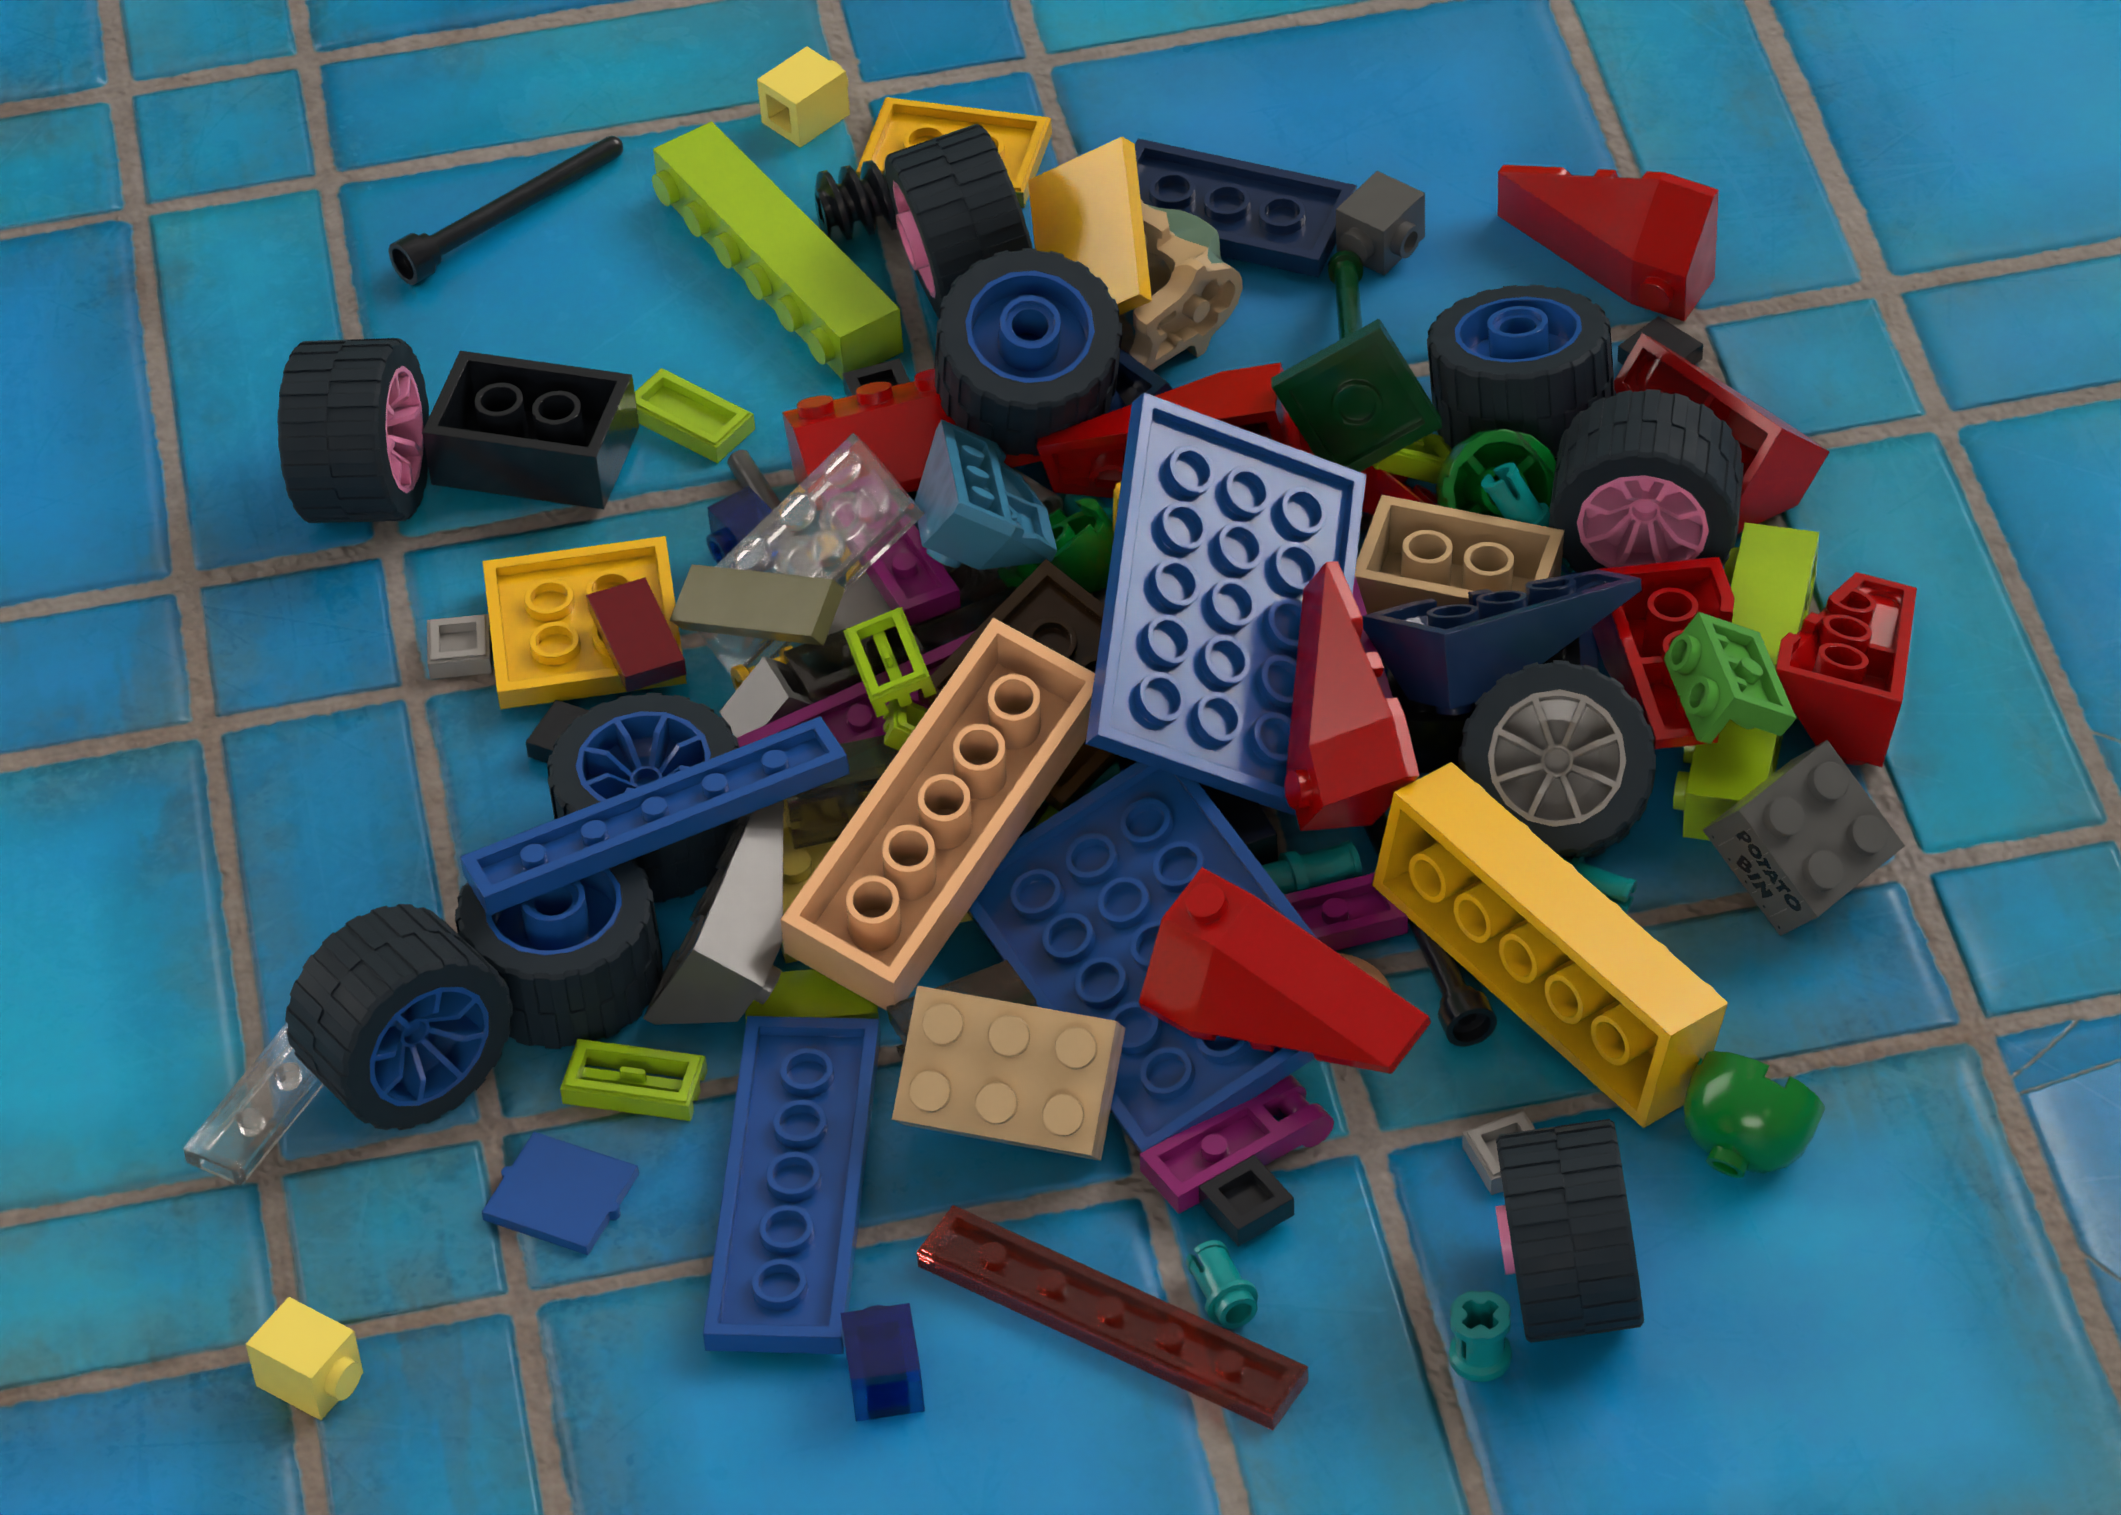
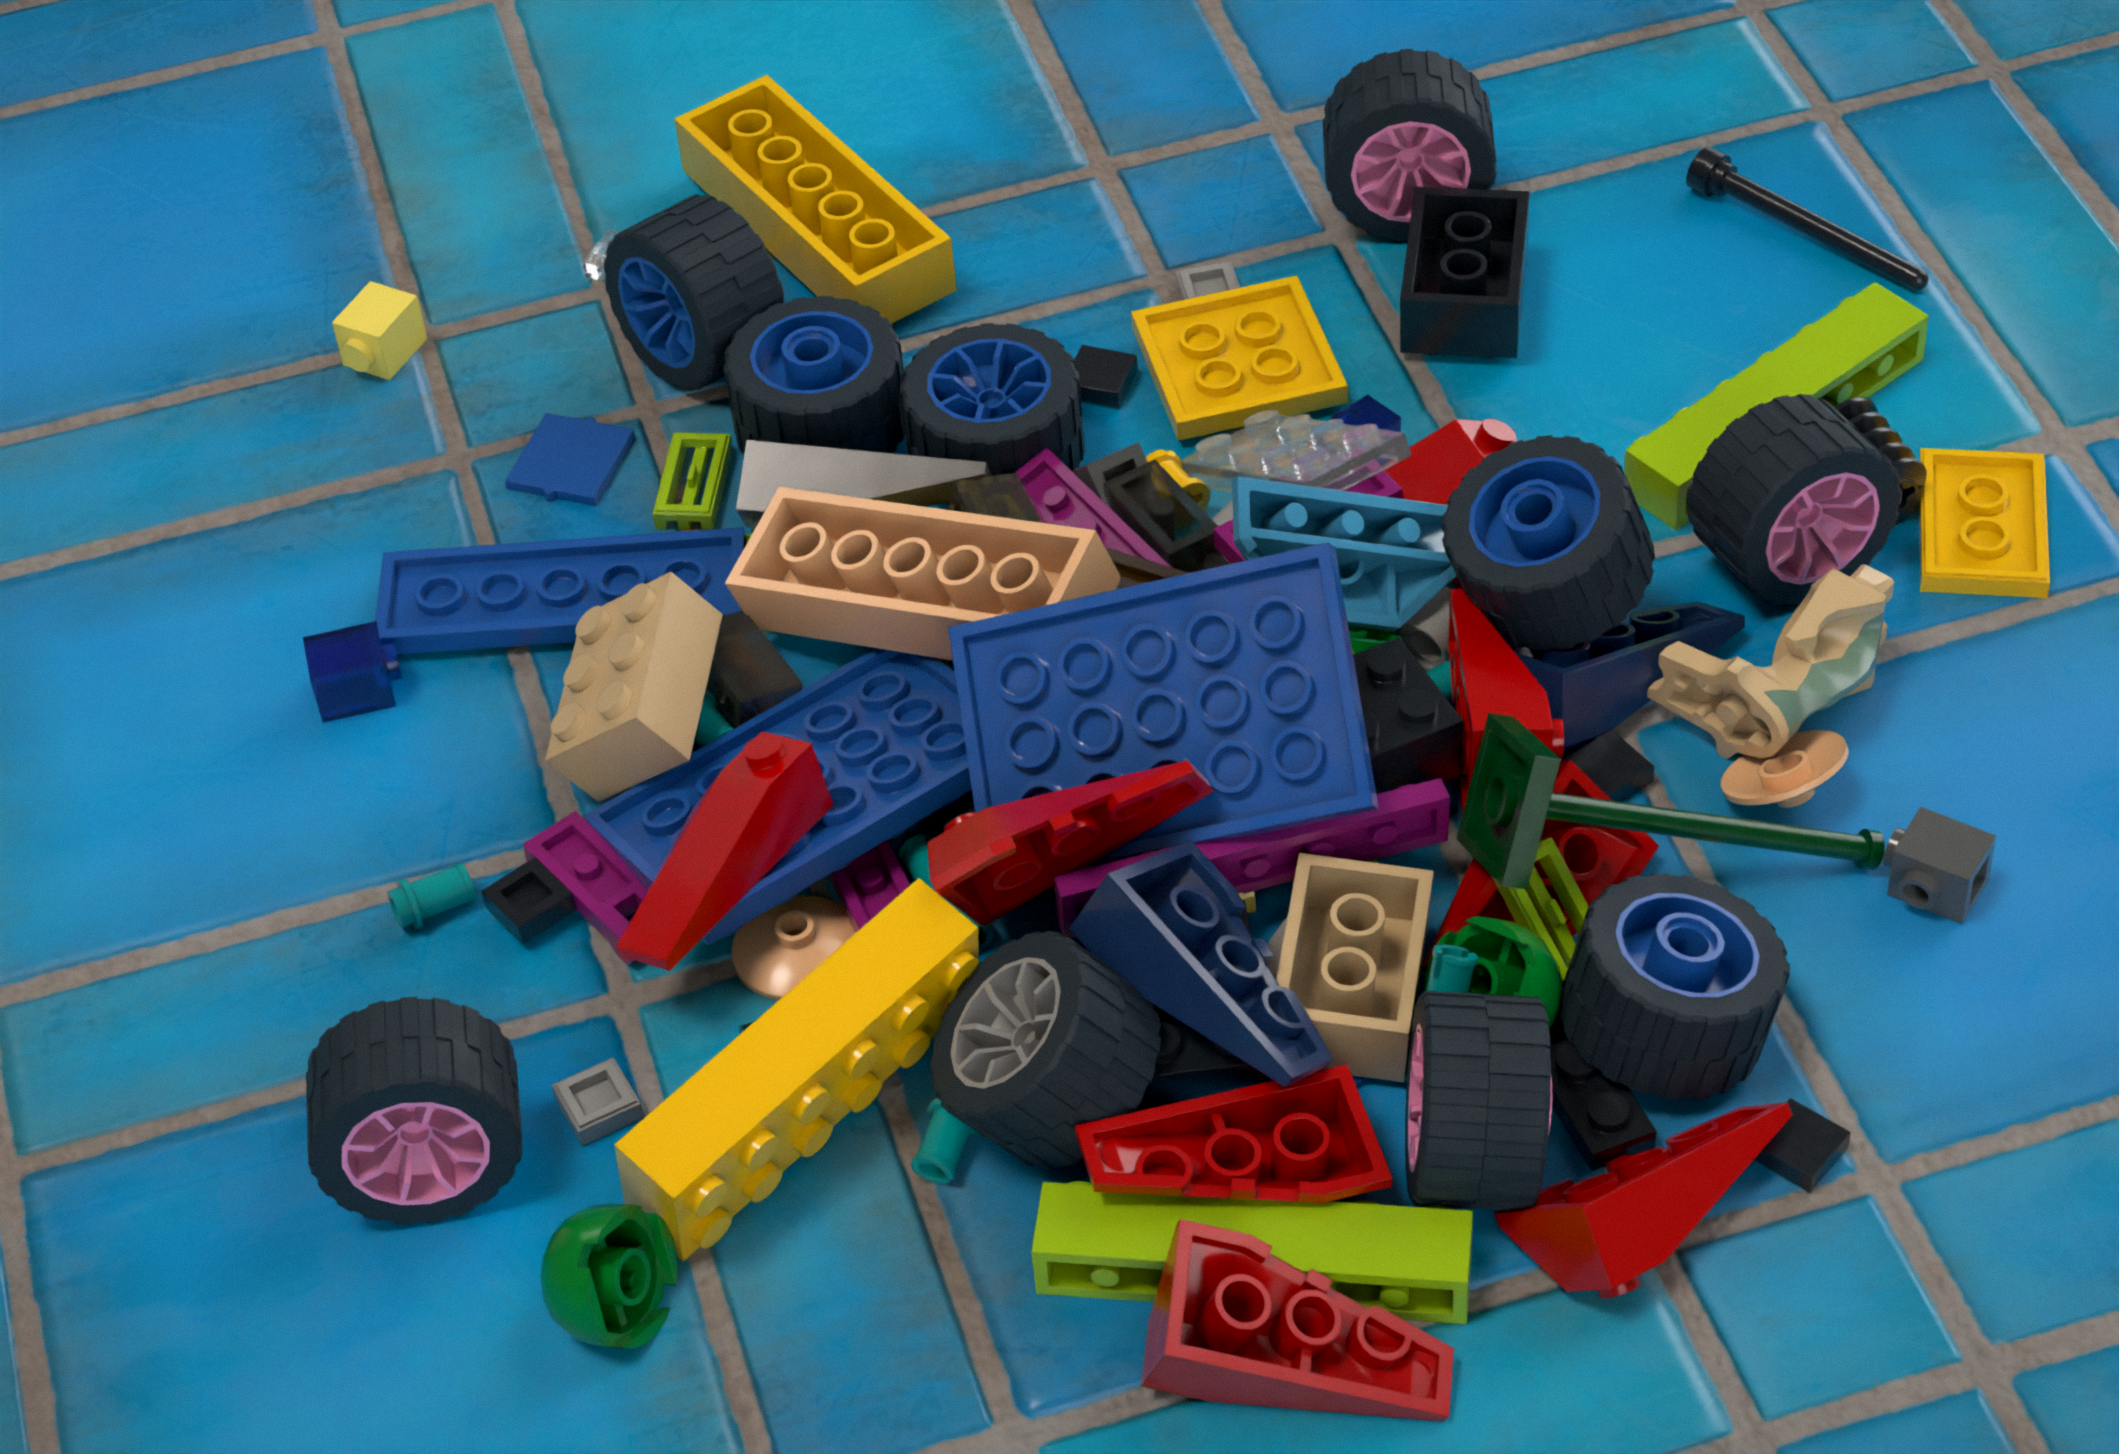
camera: 85 degrees right, 0 degrees up
blue plate [460,716,850,916] -> none
dark red tile [586,577,687,693] -> none
lime tile [635,368,755,464] -> none
olive tile [670,564,845,646] -> none
light yellow brick [757,46,850,148] -> none
lime tile [843,607,937,718] -> none
clear red tile [917,1205,1308,1430] -> none
yellow tile [1028,136,1152,316] -> none
dark blue plate [1135,138,1357,278] -> none
red wedge [1498,165,1719,322] -> none
bright green bracket [1664,612,1796,744] -> none
dark grey brick [1703,740,1905,936] -> none
none -> yellow brick [674,75,957,324]
none -> light nougat dish [1720,730,1849,808]

